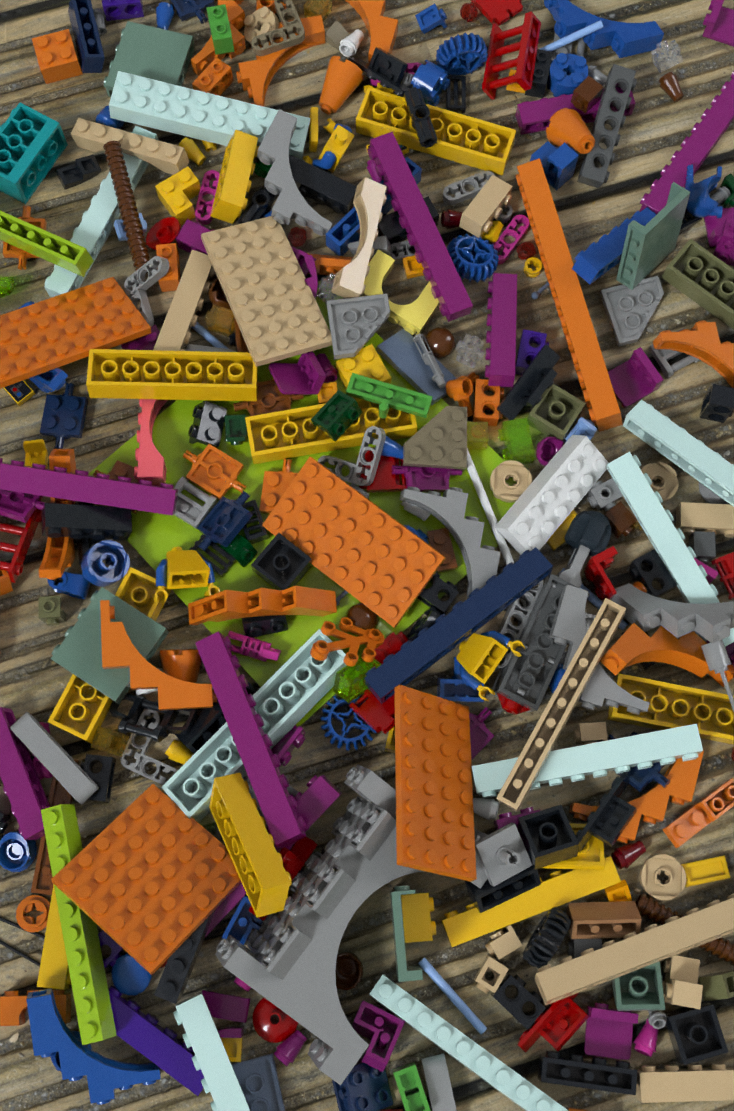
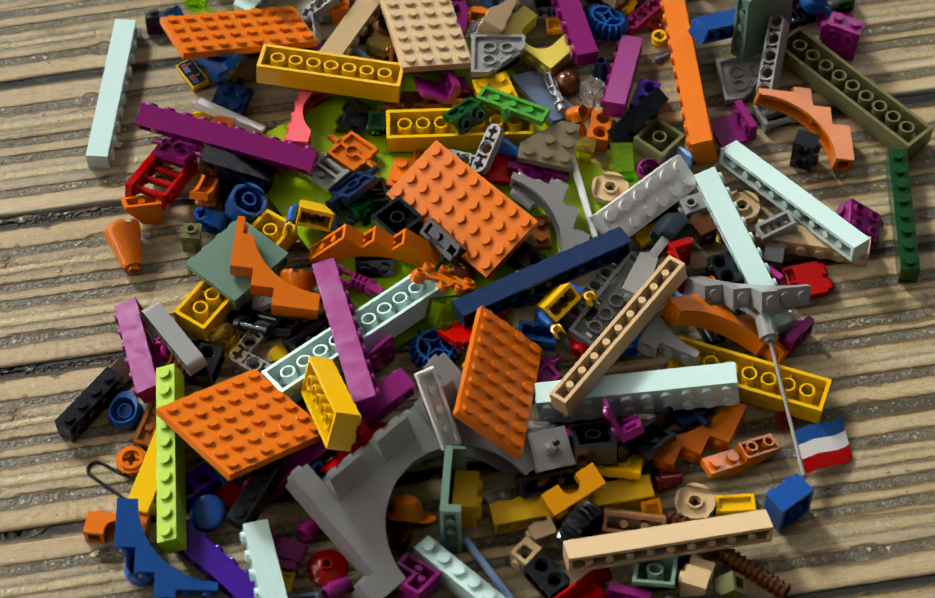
camera: 10 degrees right, 20 degrees down
none -> white tile [194,98,267,134]
none -> orange piece [387,495,436,524]
none -> white tile [414,366,462,451]
none -> black plate [419,217,468,265]
none -> light orange arch [539,462,606,519]
none -> dark blue cone [592,56,609,82]
none -> magenta bracket [601,396,645,443]
none -> light grey slope [754,209,798,242]
none -> light grey beam [756,14,789,93]

